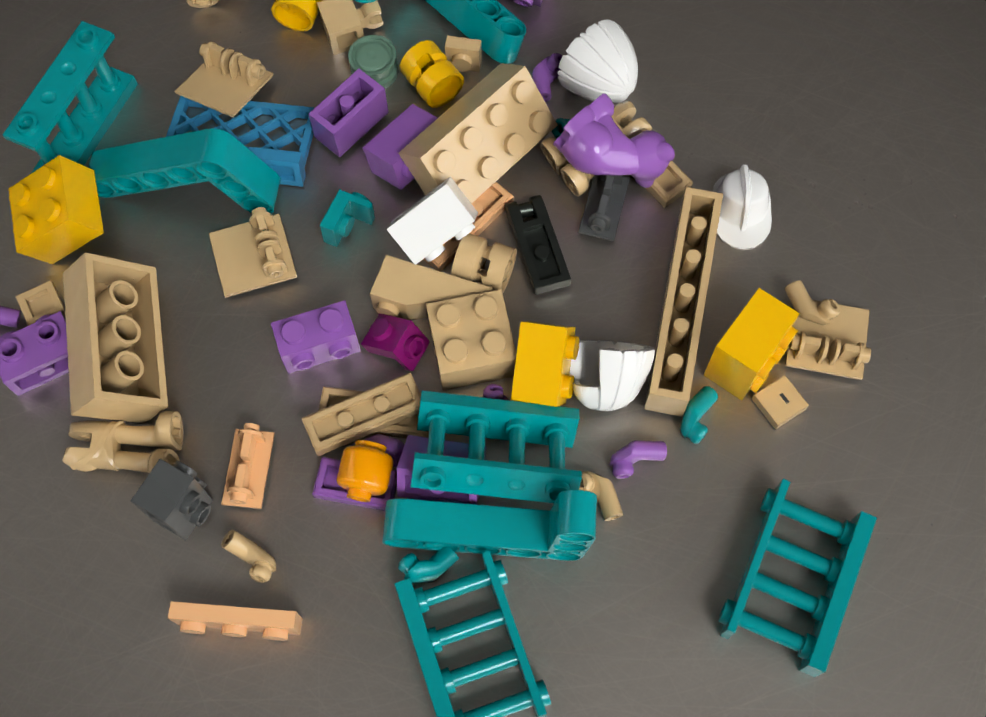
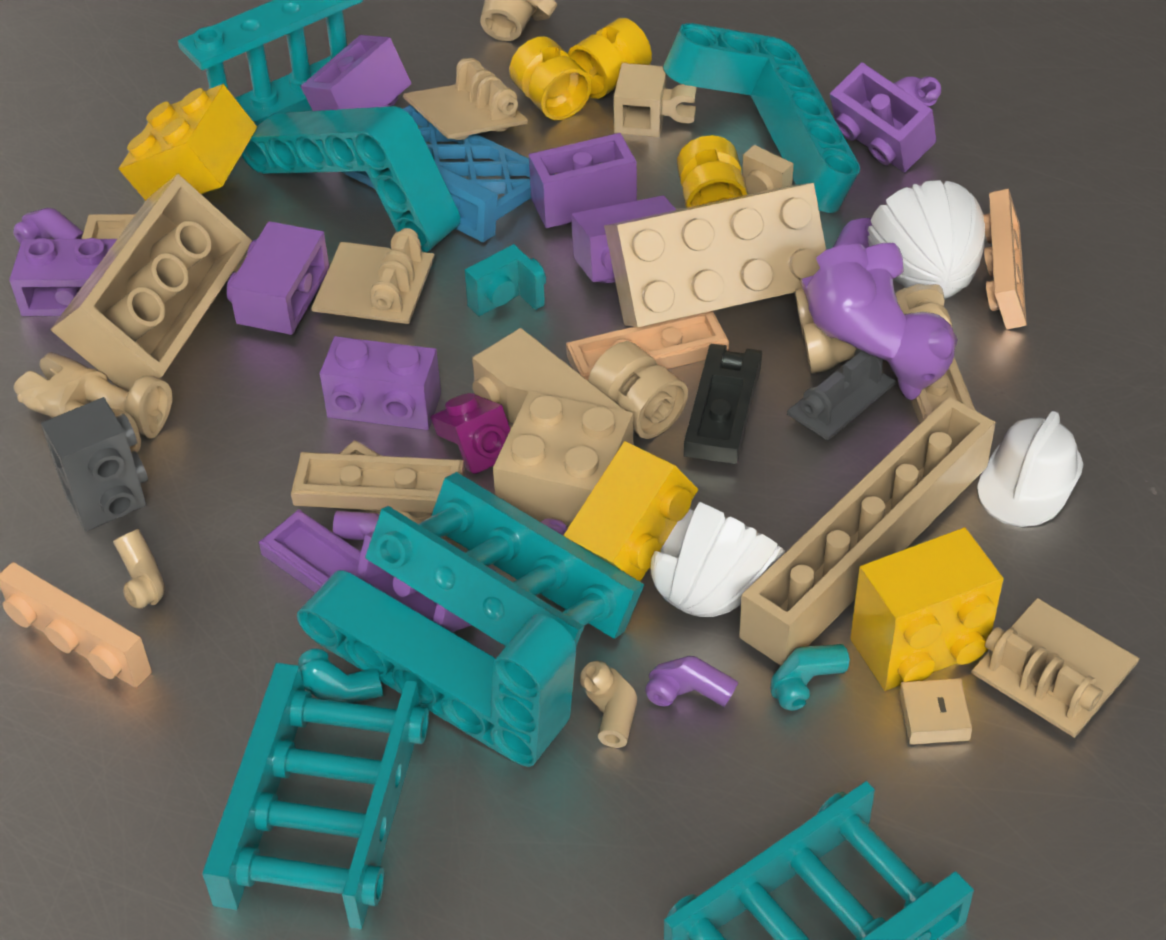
camera: 30 degrees right, 20 degrees down
light nougat hinge [221,423,275,509] -> none
light orange head [336,440,393,502] -> none
sand green wheel [348,35,399,89] -> none
white brick [387,177,478,265] -> none
tan arm [784,280,840,325] -> none
none -> medium lavender brick [227,221,329,335]
none -> medium lavender brick [301,35,412,111]
none -> yellow wheel [509,37,592,120]
none -> light nougat plate [983,188,1027,330]

